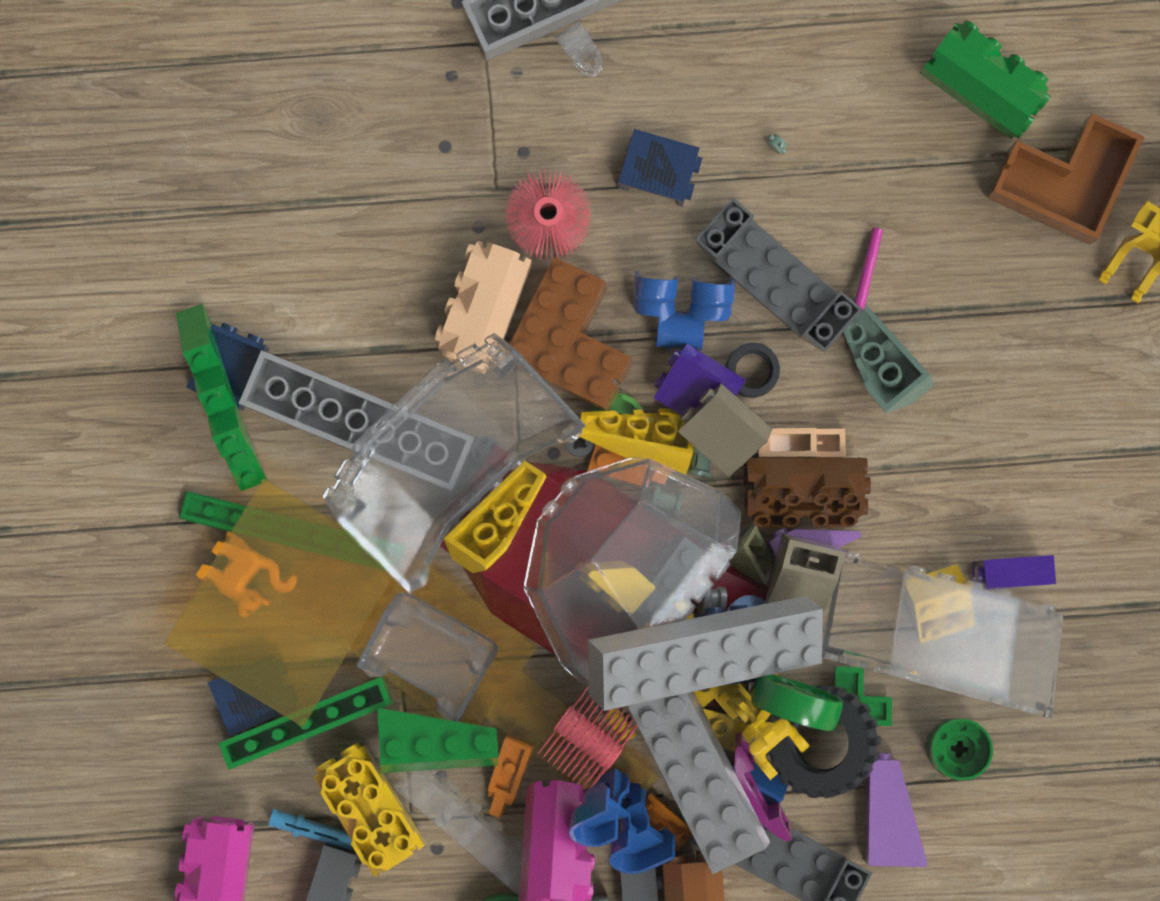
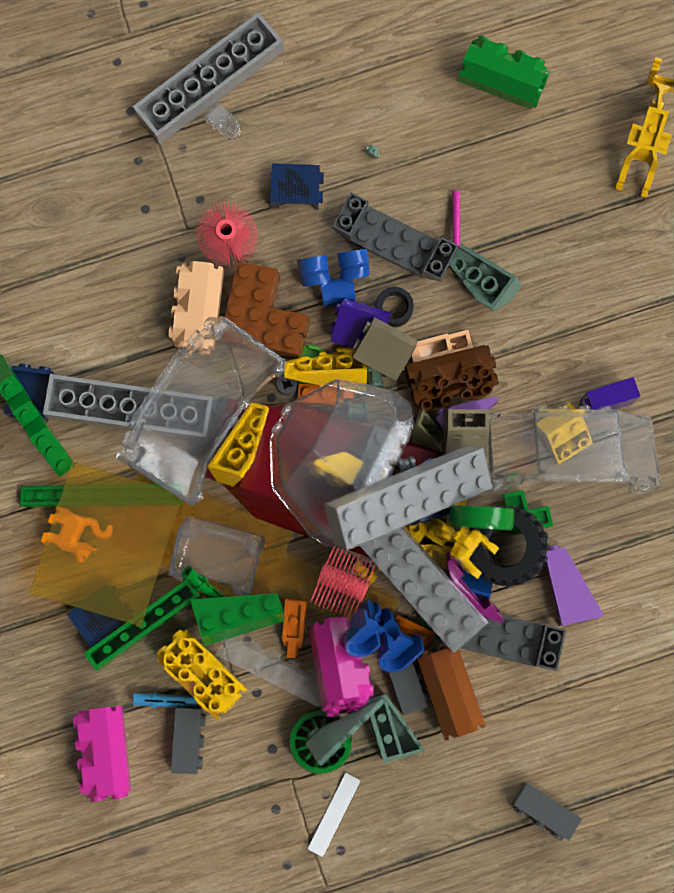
camera: 10 degrees left, 5 degrees down
green wheel [926,719,993,780] -> none
dark orange piece [987,113,1144,245] -> none
none -> green pin [181,566,225,598]

